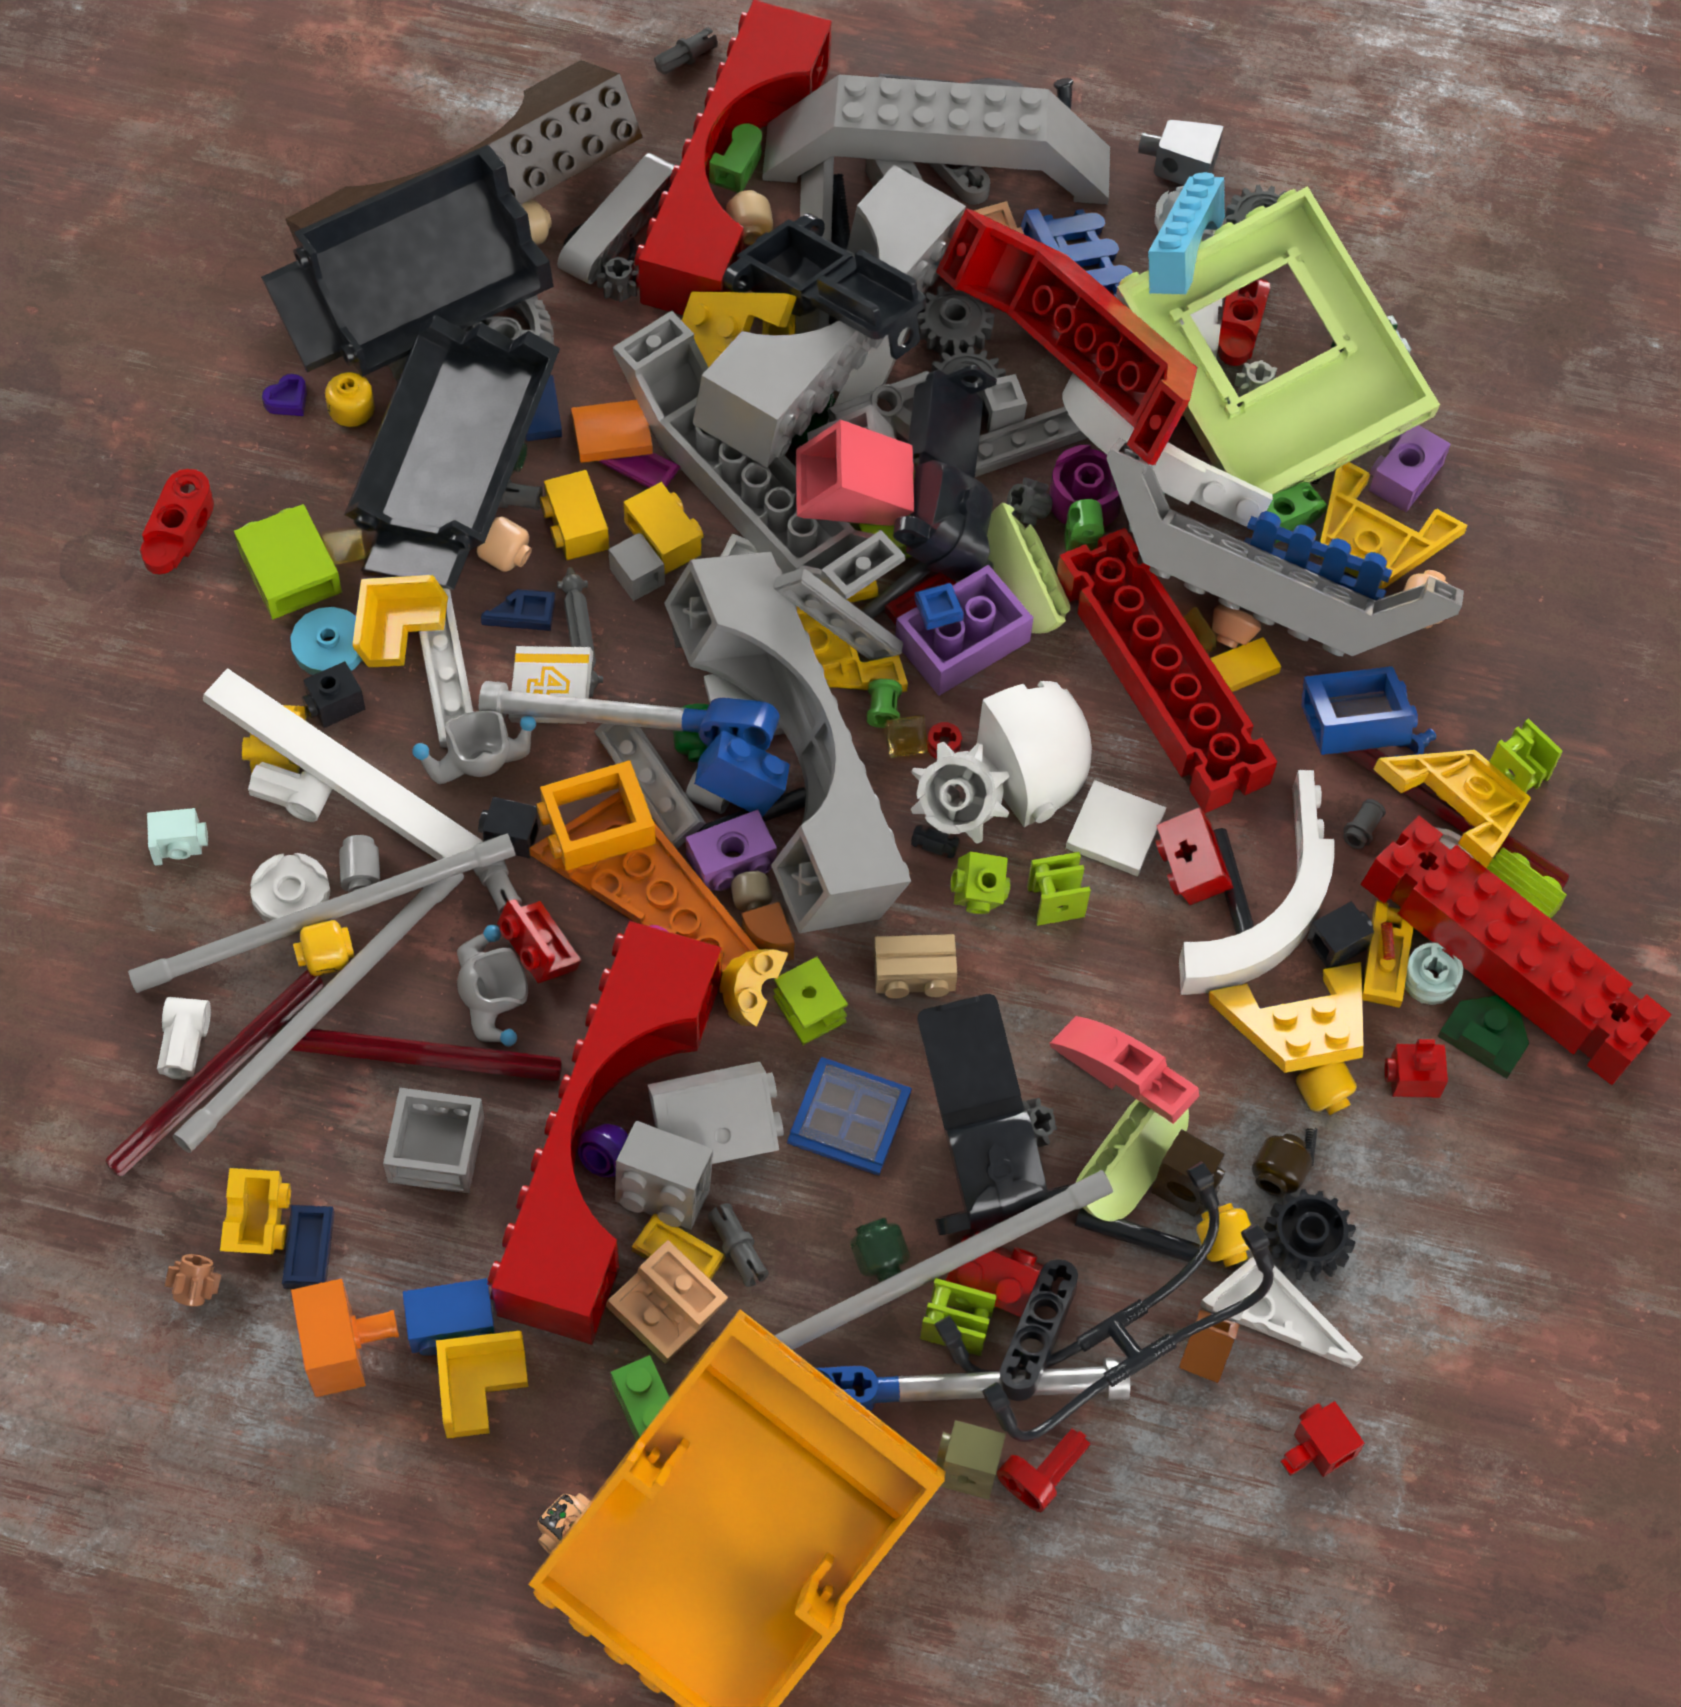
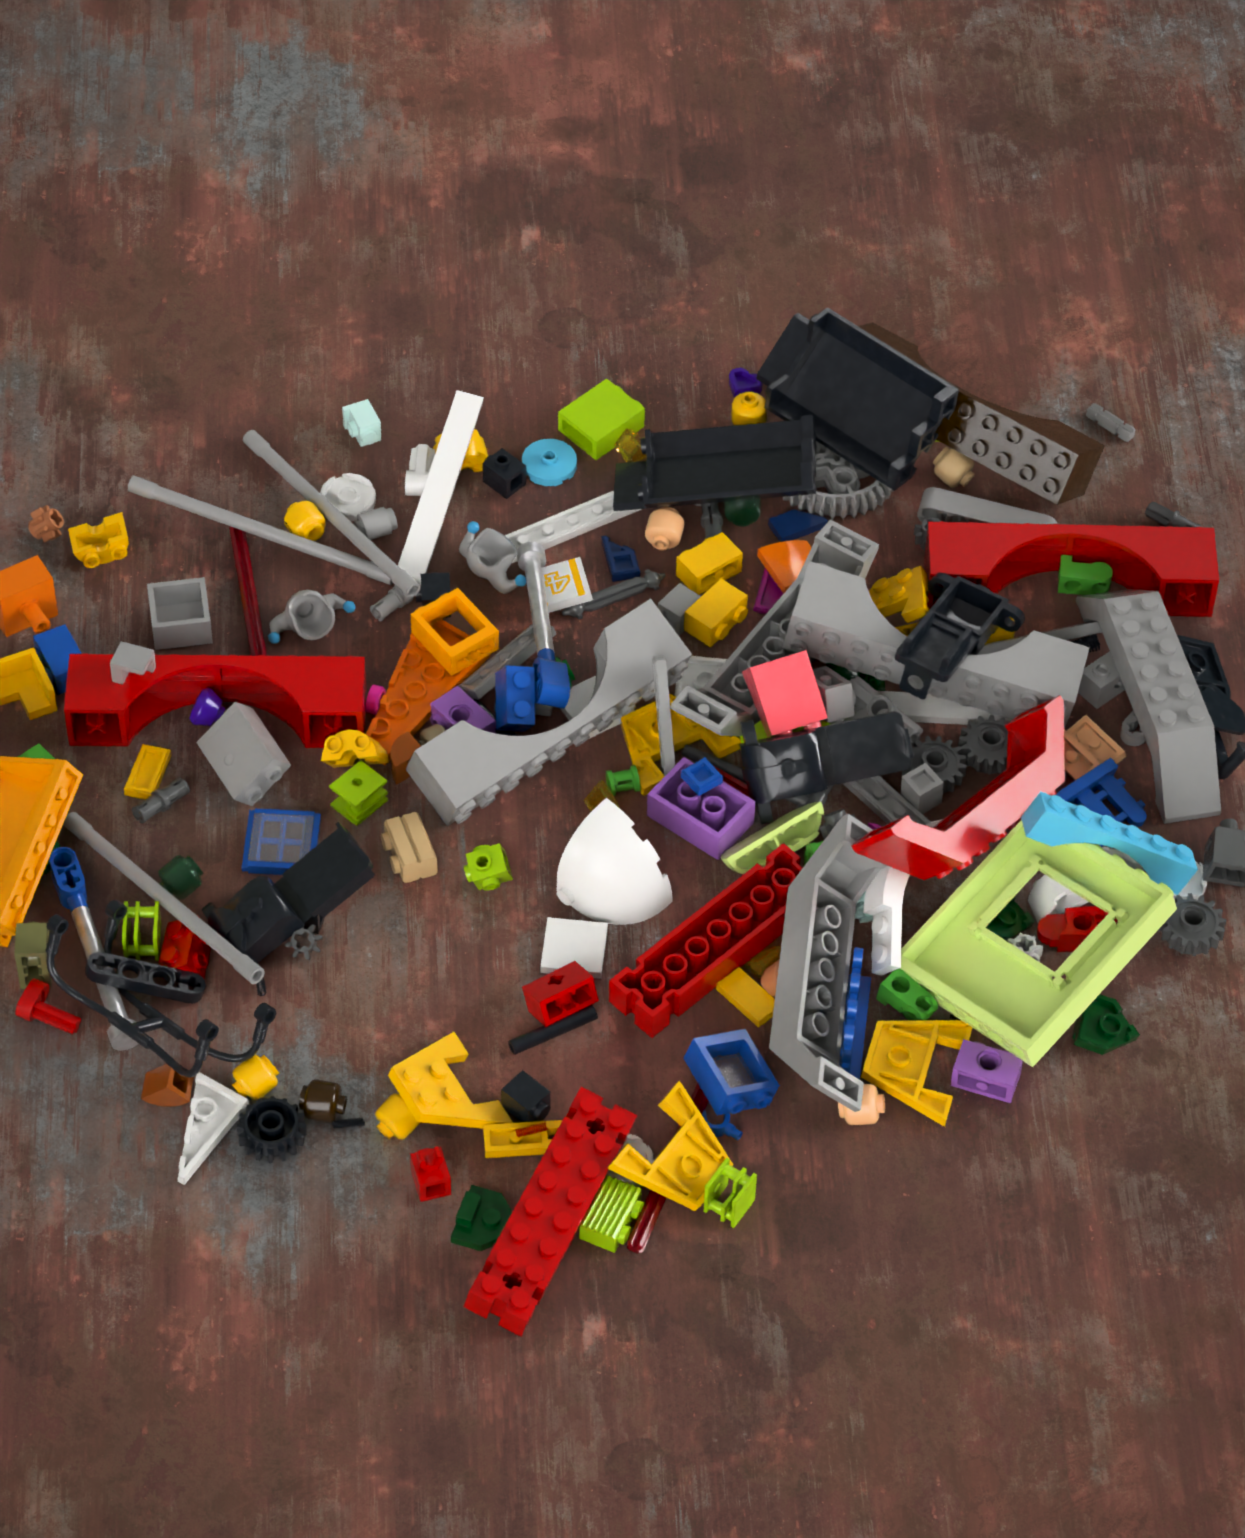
camera: 75 degrees right, 10 degrees down
dark red axle [105,970,324,1177] -> none
red piece [140,468,214,575] -> none
white piece [157,997,211,1080] -> none
dark blue tile [282,1205,335,1289] -> none
yellow panel [352,575,448,668] -> none
red bracket [497,899,582,984] -> none
light nougat slope [606,1240,728,1364] -> none
light grey piece [615,1121,713,1230] -> none
tan head [726,190,773,245] -> none
white brick [911,741,1010,844] -> none
black piece [911,825,960,858] -> none
lime piece [1027,852,1091,926] -> none
coral slope [1050,1016,1200,1124] -> none
black piece [1075,1208,1200,1262] -> none
yellowish green brick [1076,1099,1189,1221] -> none
dark brown brick [1151,1129,1226,1217] -> none
white arch [1179,770,1334,995] -> none
red brick [1280,1401,1365,1477] -> none
dark grey pin [1343,799,1386,849] -> none
light aqua wheel [1405,942,1463,1005] -> none
none -> light grey panel [110,641,156,684]
none -> light grey axle [1086,403,1136,442]

